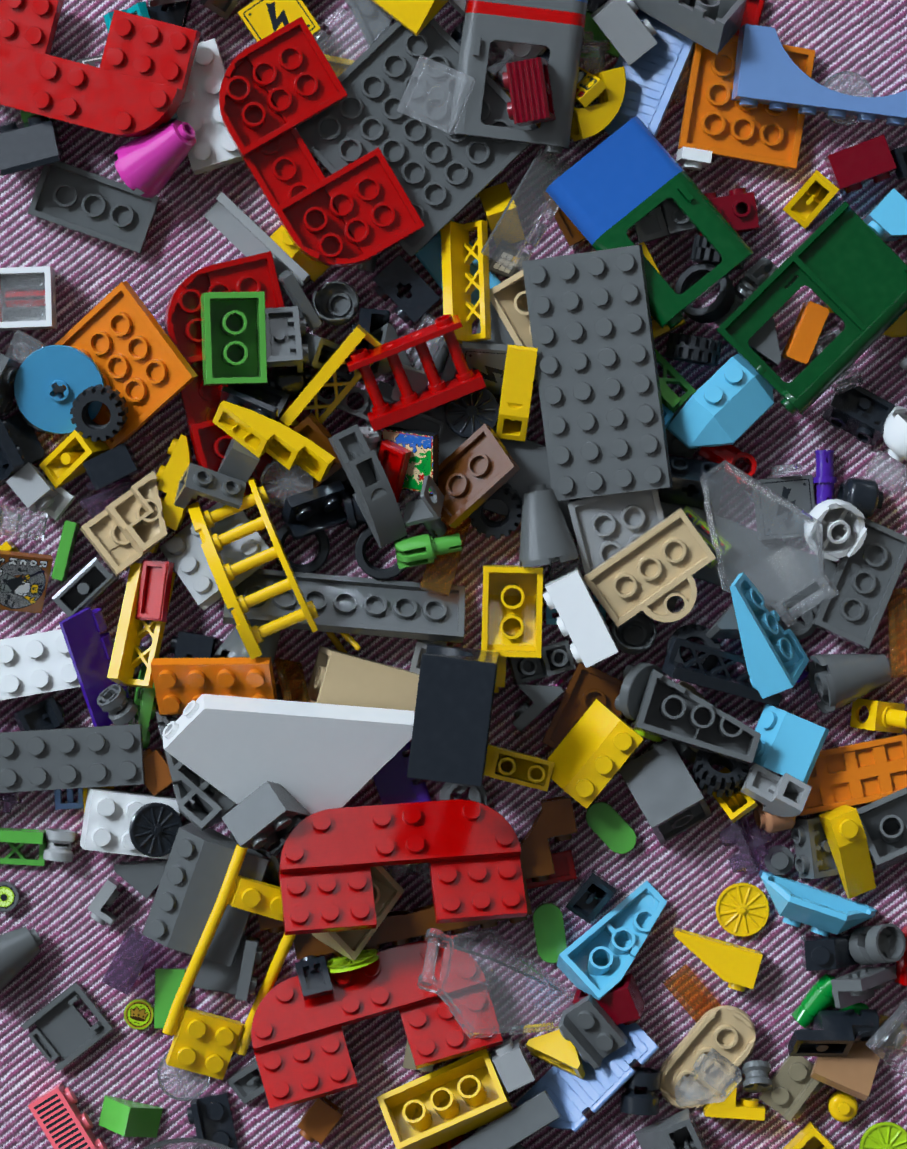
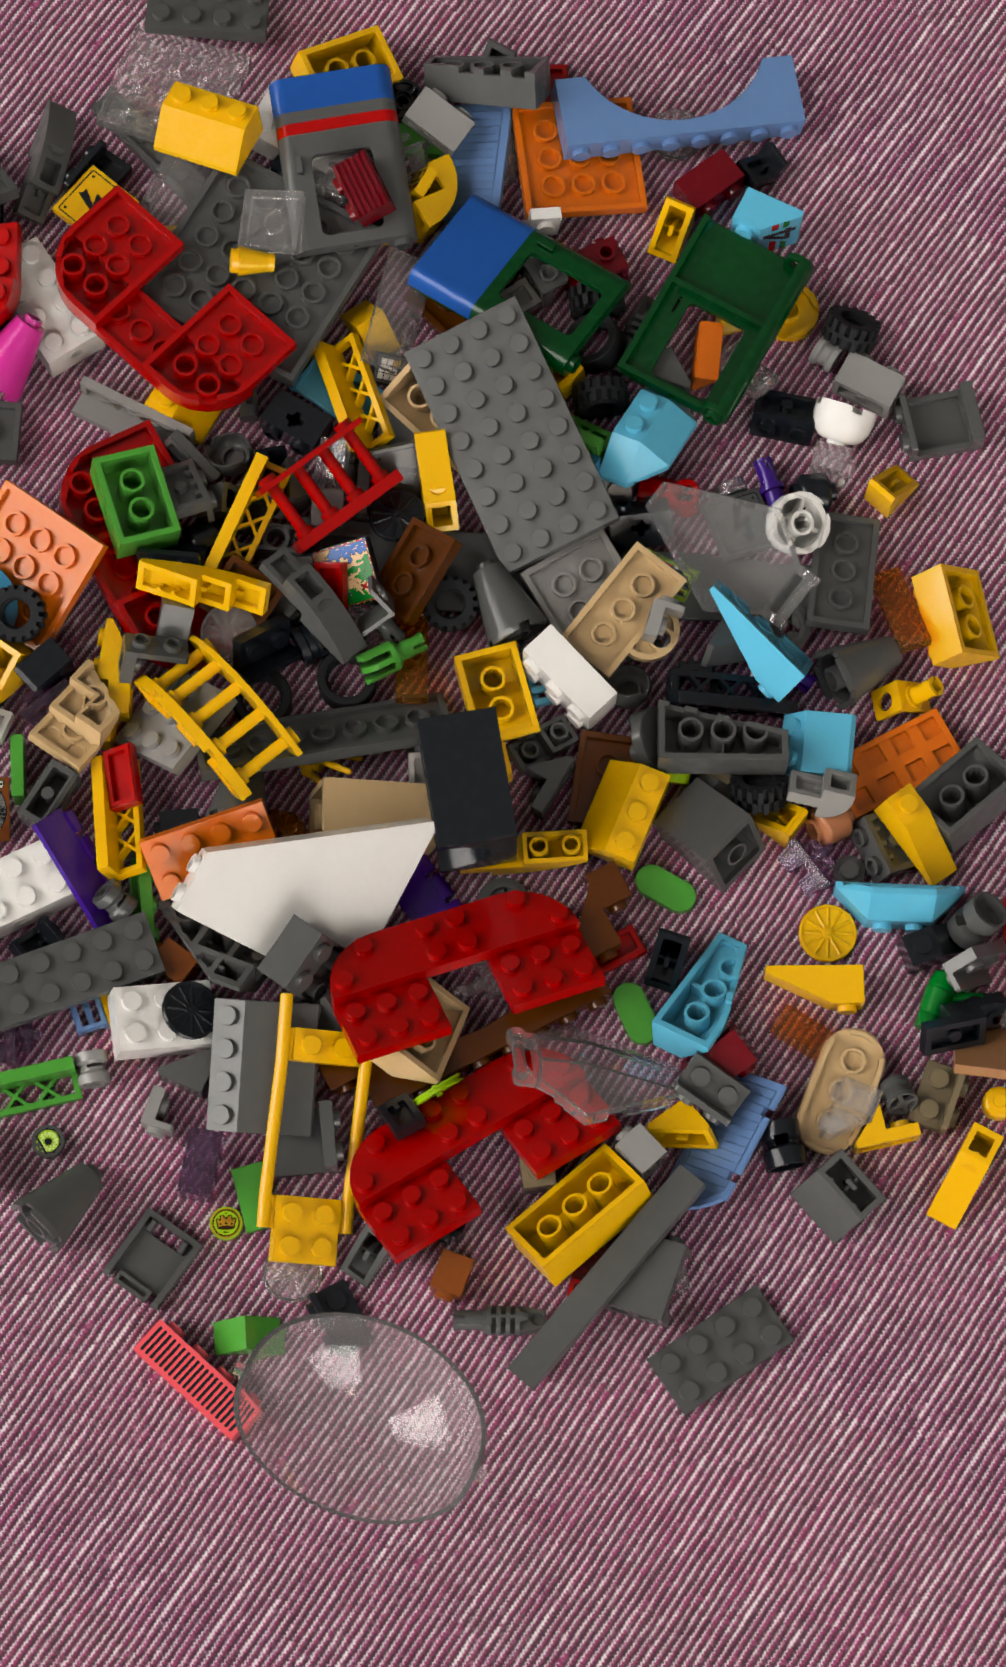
camera: 15 degrees left, 15 degrees down
none -> yellow cone [229,245,275,277]
none -> light grey bracket [641,596,686,643]

